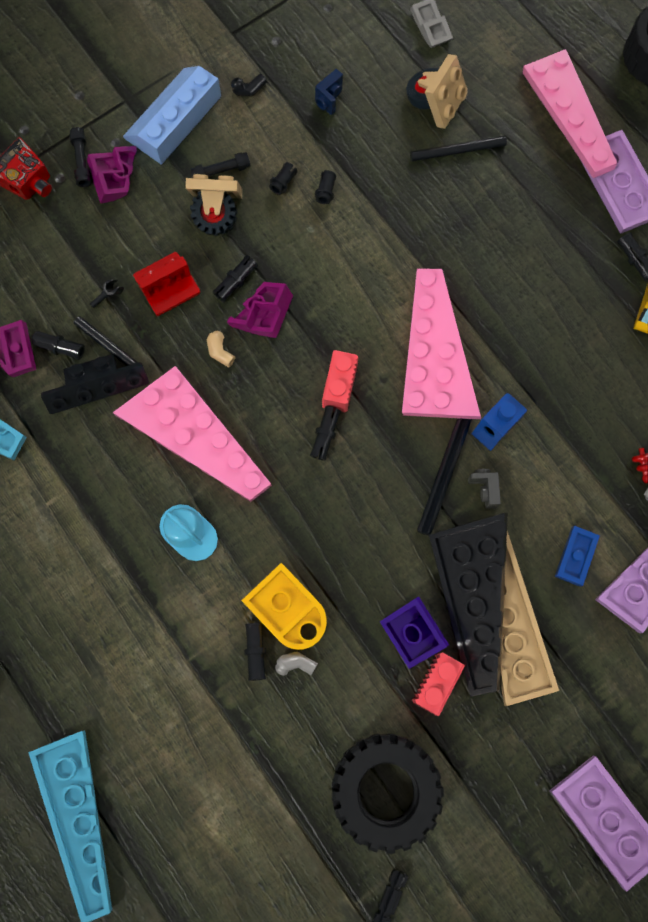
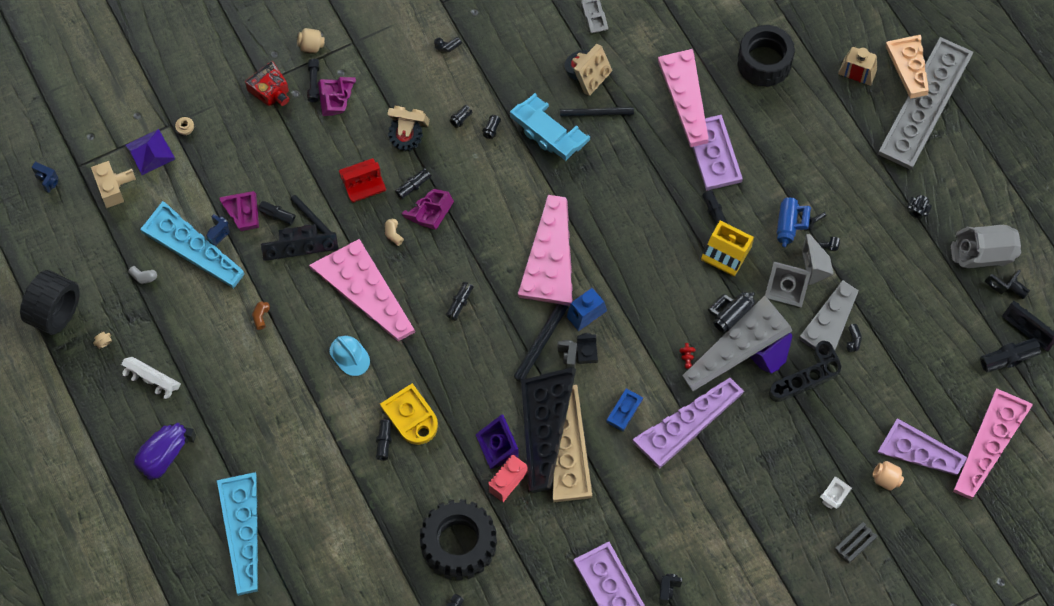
camera: 10 degrees right, 10 degrees down
black hand [90,280,124,308] -> none
light blue slope [123,66,221,165] -> none
black bar [190,152,251,177] -> none
light grey arm [275,652,318,675] -> none
dark blue bracket [315,68,343,115] -> none
coral brick [322,350,358,413] -> none
none -> dark orange arm [252,301,270,330]
none -> tan head [297,28,324,53]
none -> medium azure bracket [510,93,590,161]
none -> black bracket [577,333,598,364]

